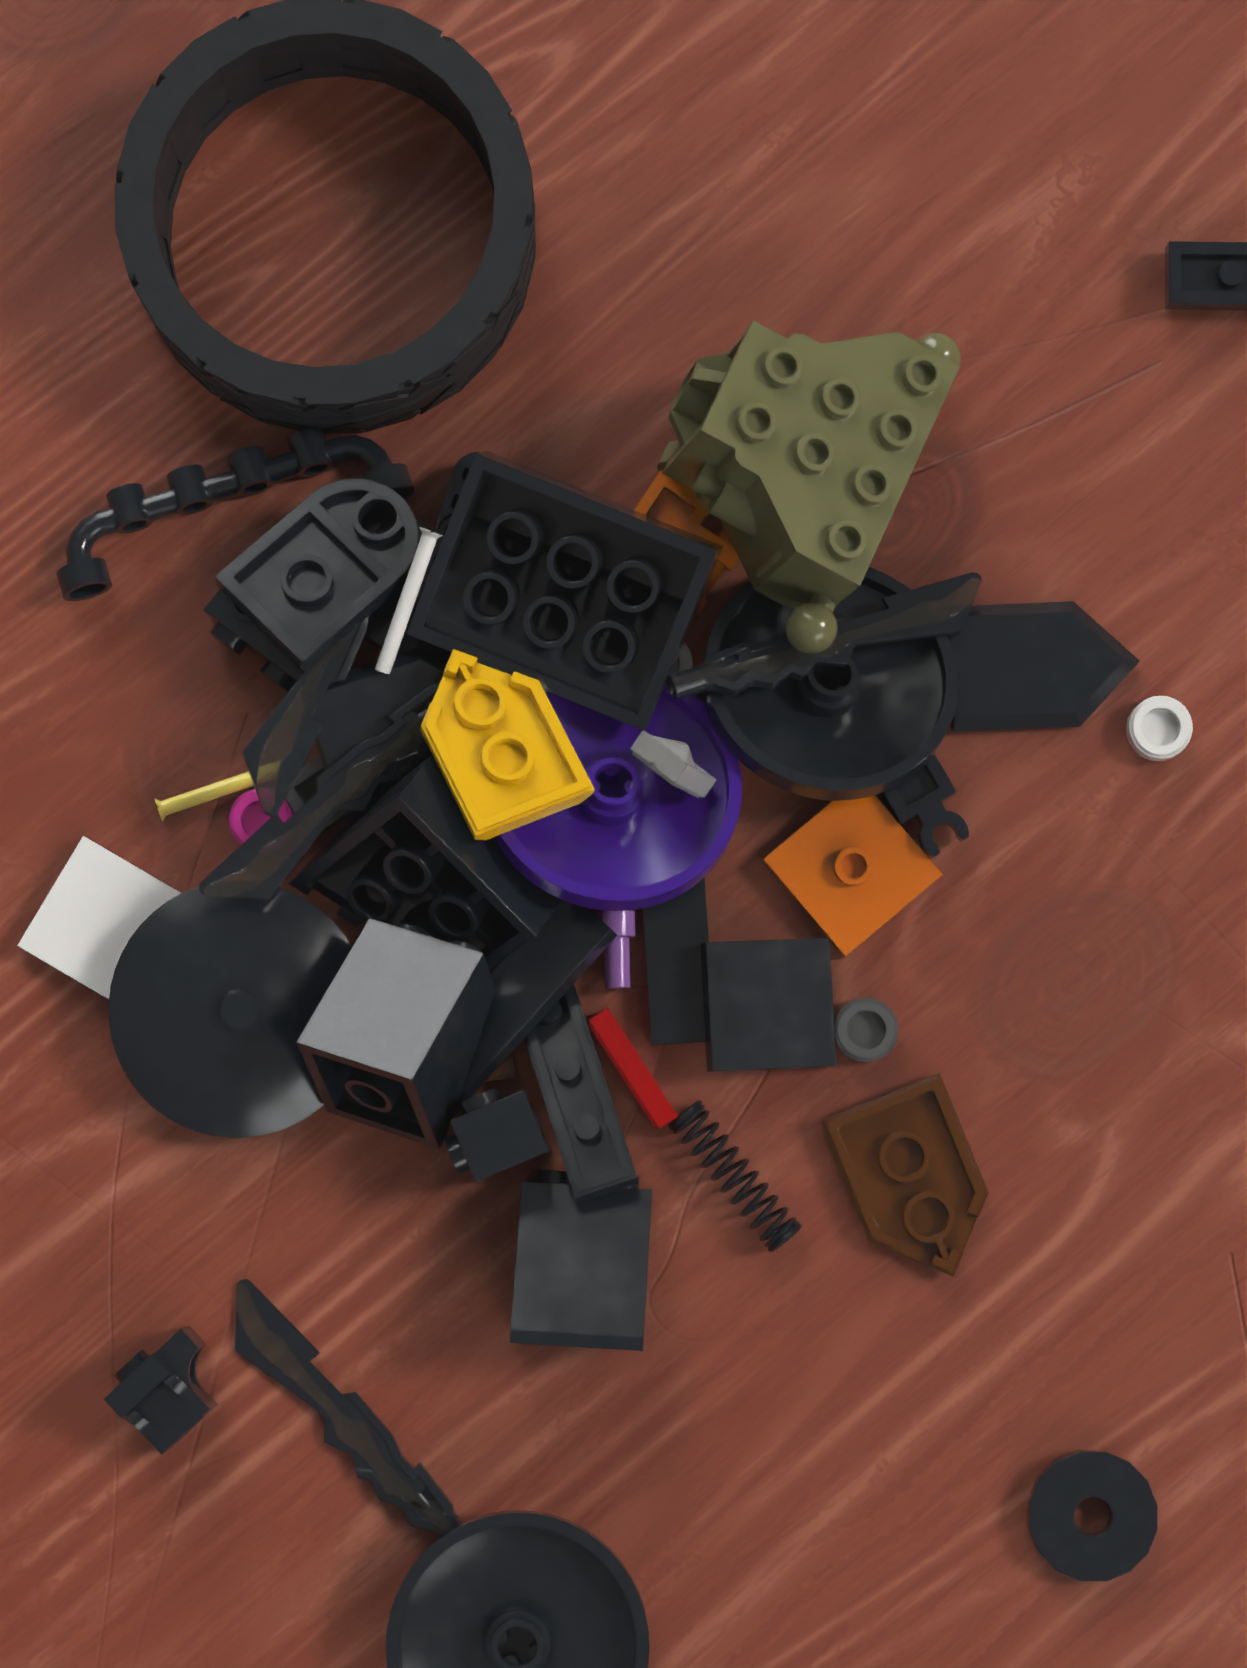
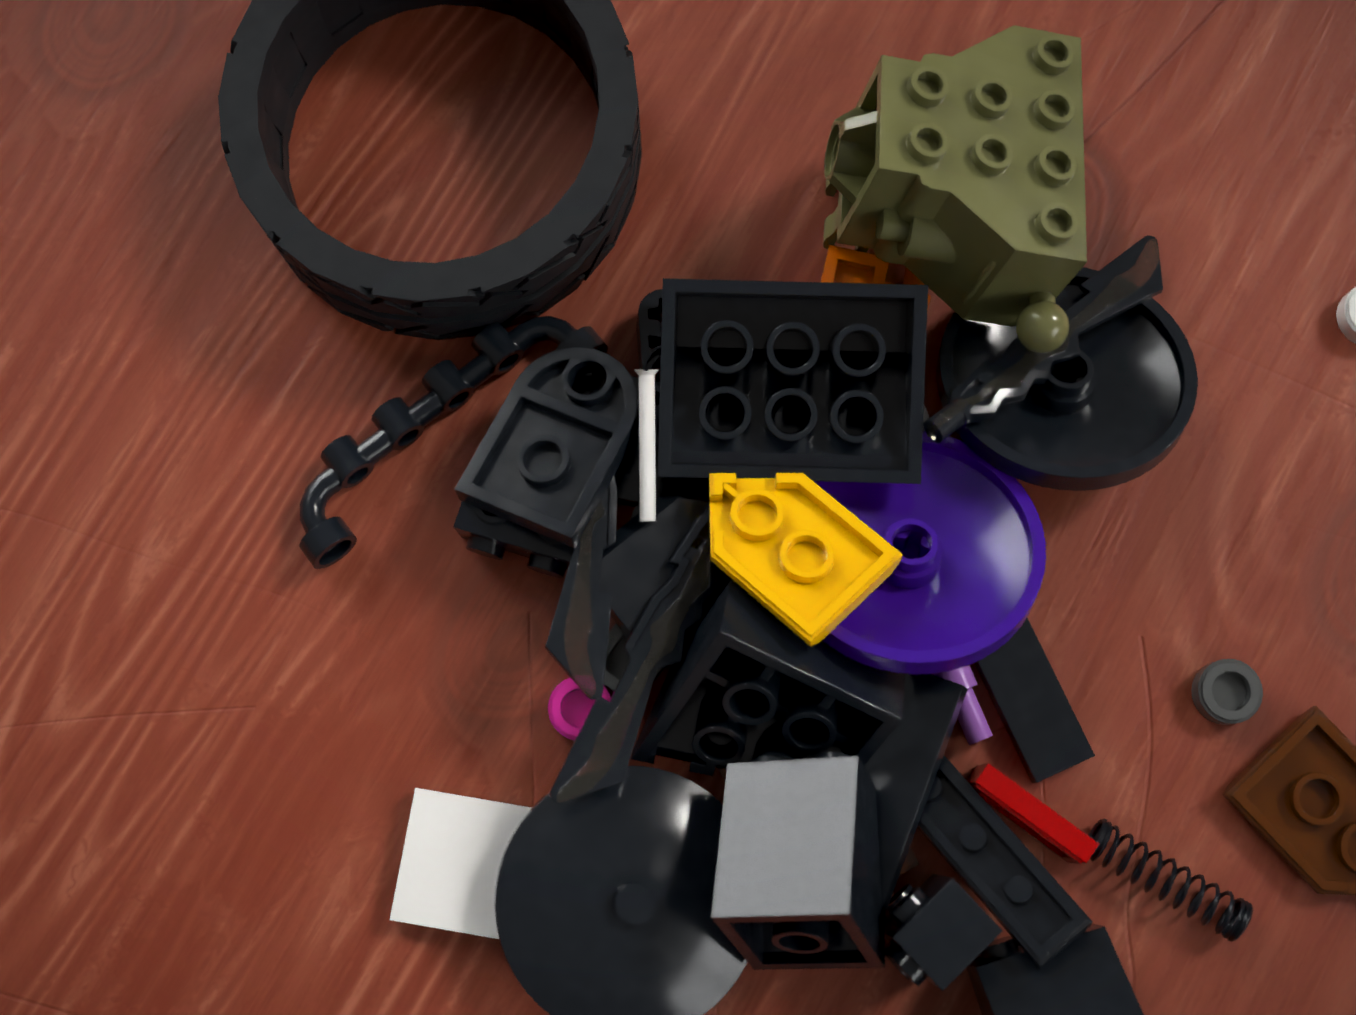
camera: 20 degrees left, 5 degrees down
light yellow piece [155,759,284,821] -> none
light grey tile [630,730,717,798] -> none
black tile [701,938,837,1072] -> none
orange plate [762,795,943,958] -> none
black plate [881,754,969,858] -> none
black tile [947,601,1140,733] -> none

